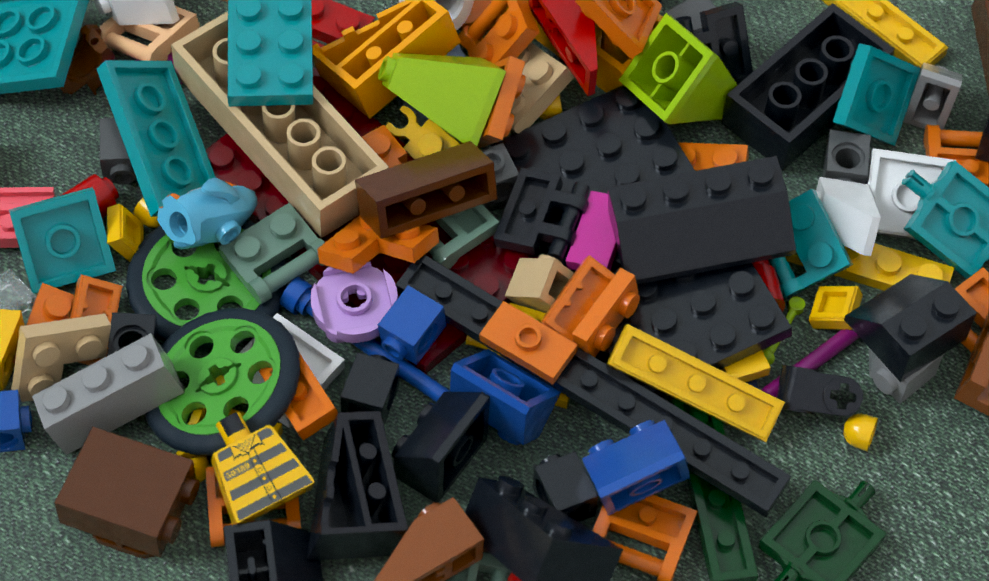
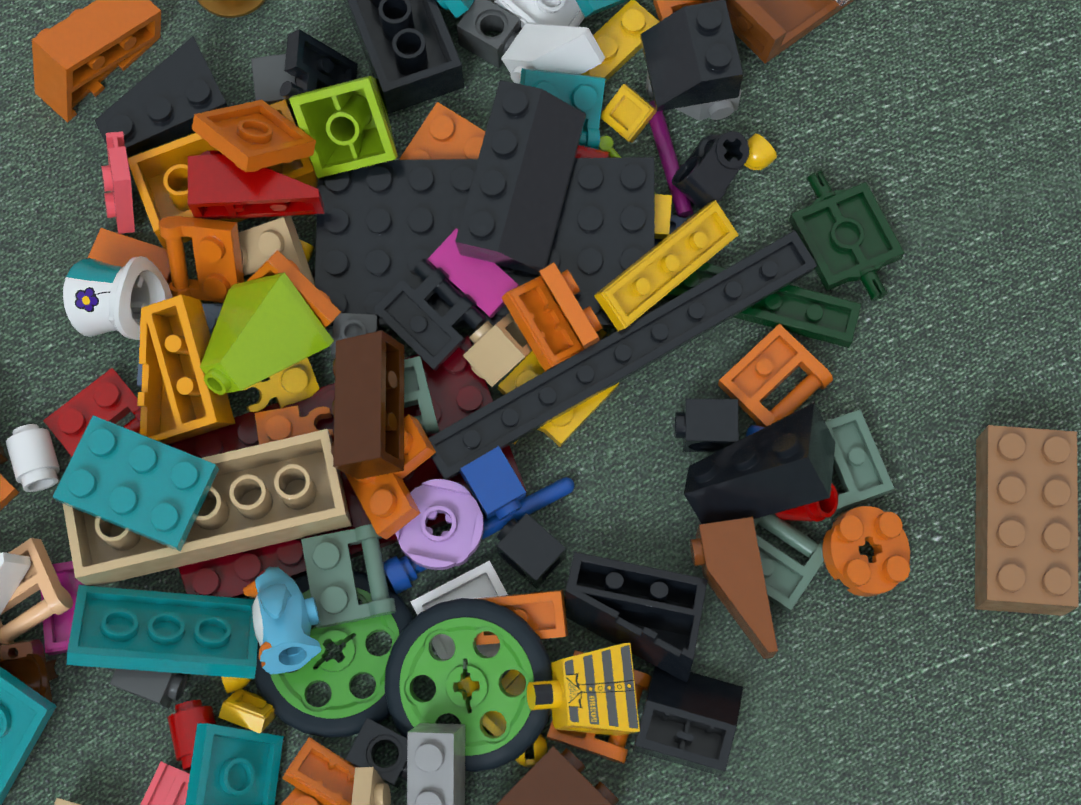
camera: 60 degrees left, 15 degrees up
black slope [391,391,490,502] -> none
blue slope [450,349,561,445] -> none
orange plate [479,301,578,385] -> none
blue slope [582,420,690,516] -> none

